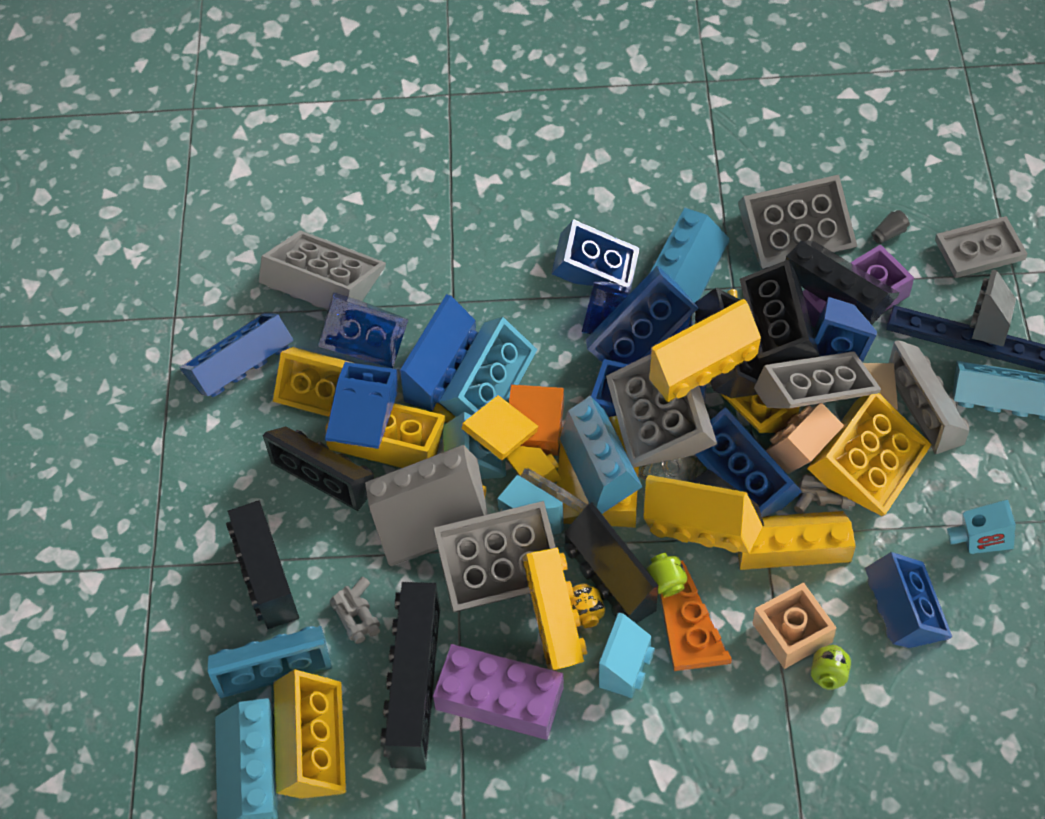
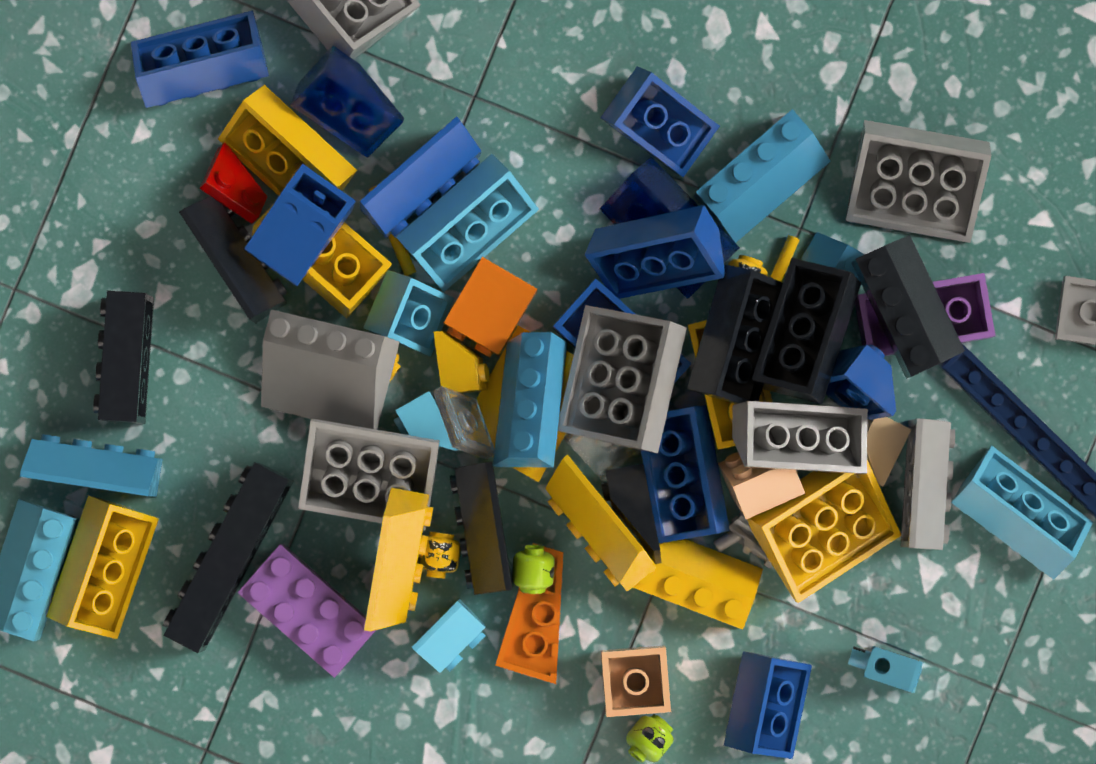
camera: 15 degrees right, 30 degrees up
light grey piece [330,577,380,644] -> none
yellow tile [461,395,538,460] -> none
yellow slope [649,299,761,402] -> none
dark grey cone [871,210,910,244] -> none
dark grey slope [970,269,1016,346] -> none
none -> red wing [199,143,268,224]

